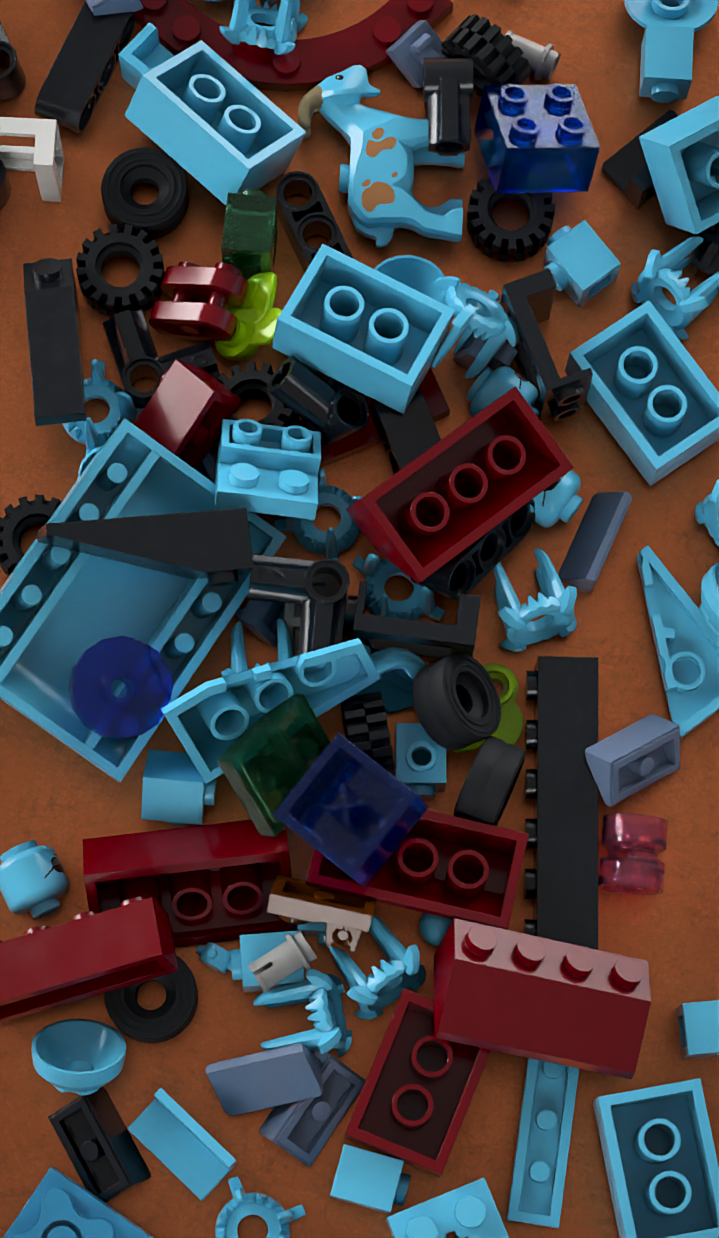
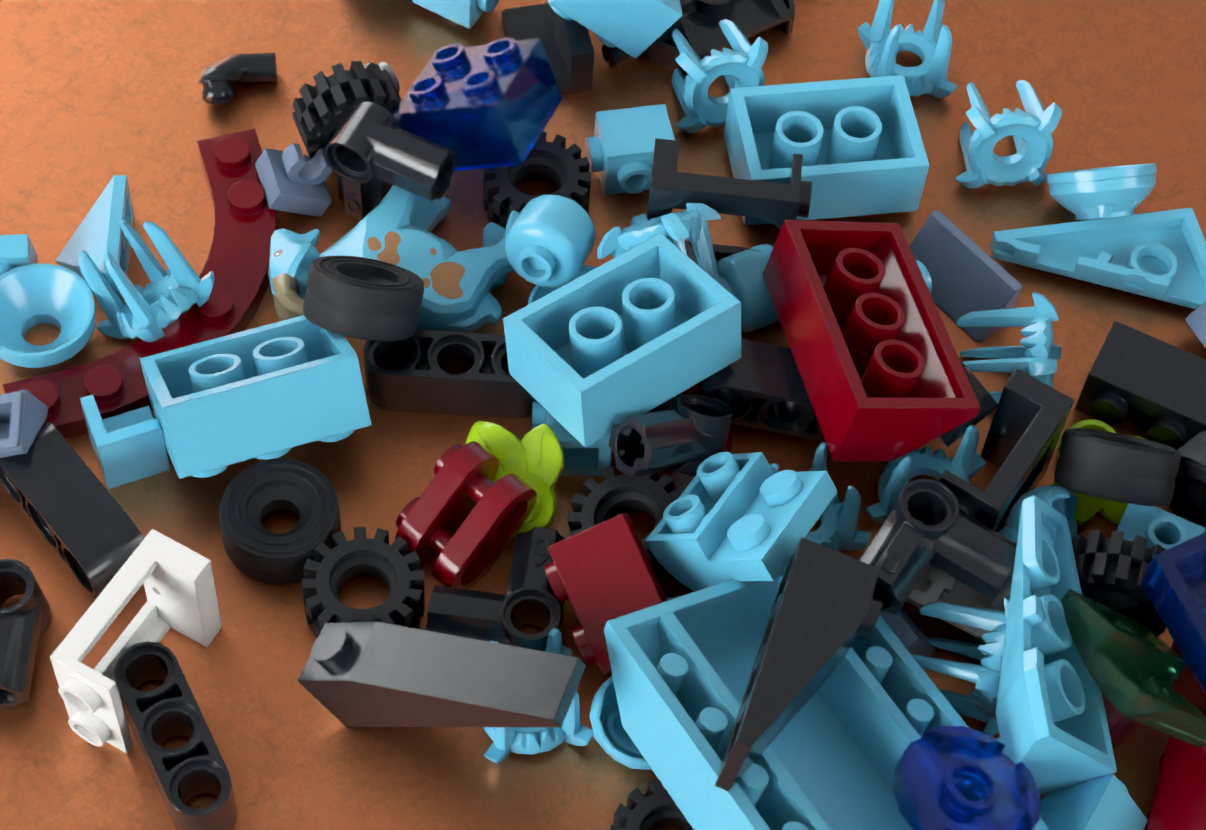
camera: 65 degrees left, 20 degrees down
clear green brick [221,189,278,280] -> none
none -> black tyre [303,256,424,341]
none -> medium azure head [504,194,596,287]

